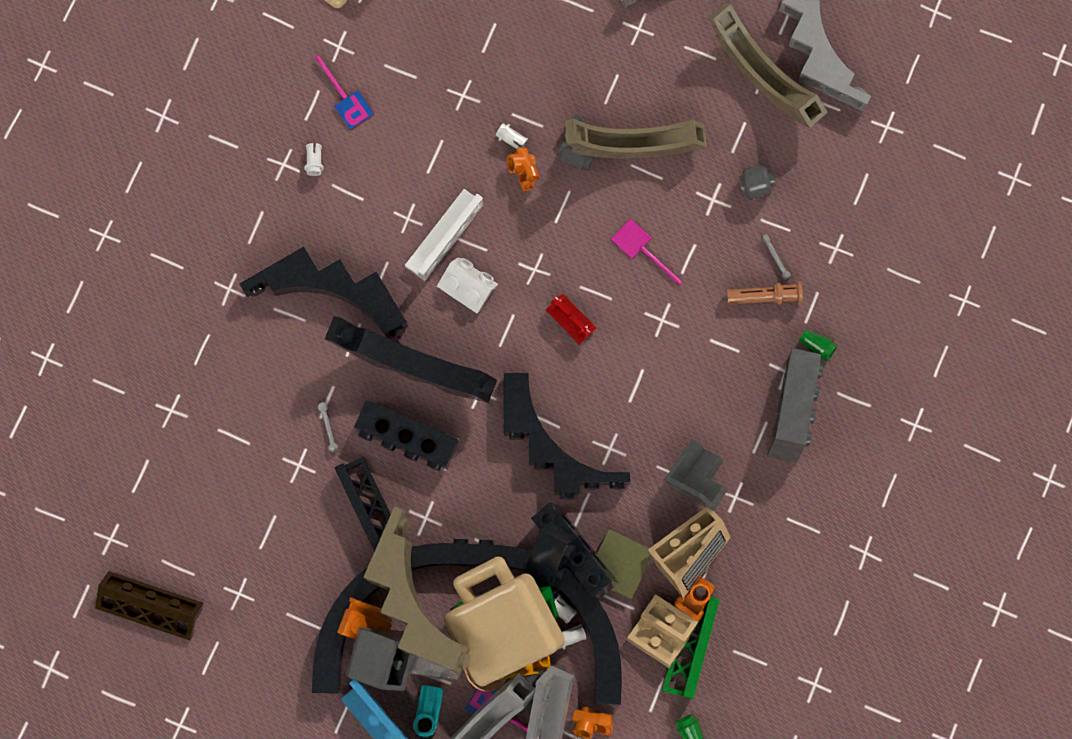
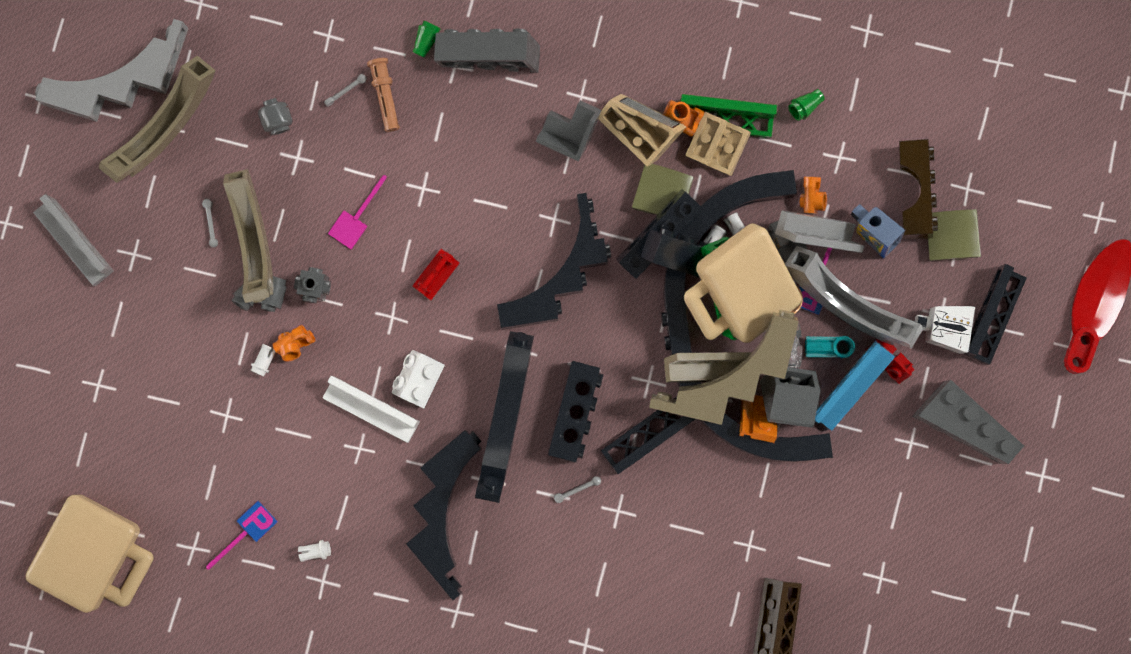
camera: 100 degrees left, 5 degrees up
none -> light grey hinge [202,199,218,248]
none -> dark grey brick [294,267,331,303]
none -> dark tan fence [664,352,752,383]

